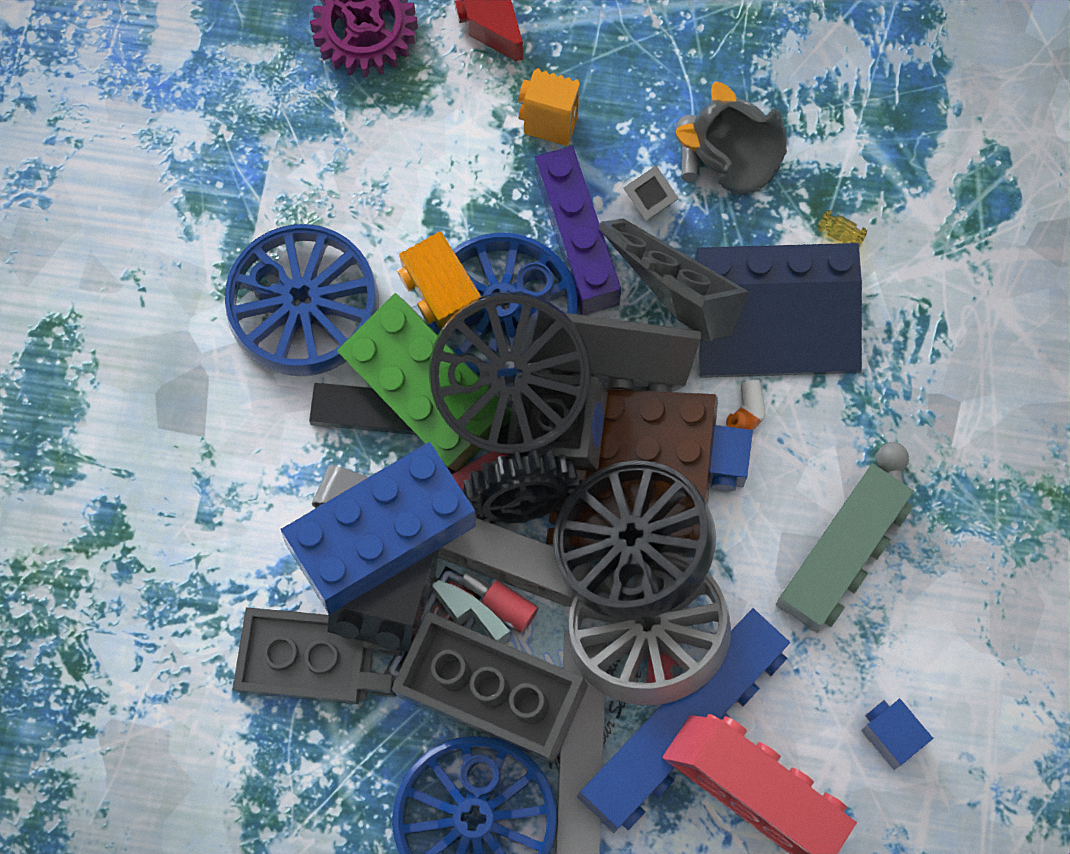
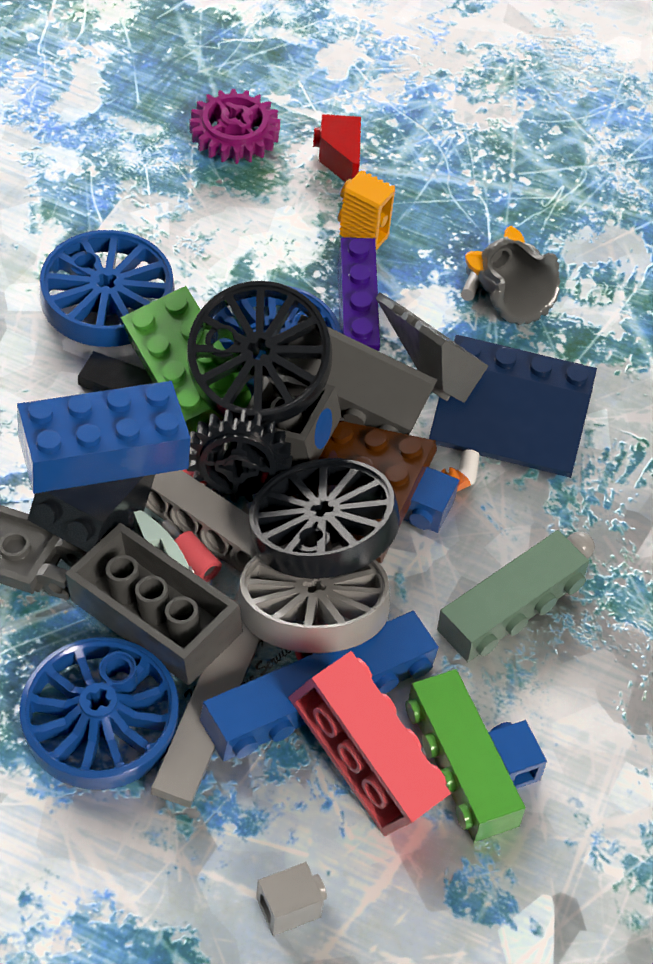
camera: 10 degrees right, 20 degrees down
light orange brick [397,231,481,331] -> none
light grey brick [623,165,679,221] -> none
clear yellow piece [818,210,867,247] -> none
none -> bright green brick [405,669,526,843]

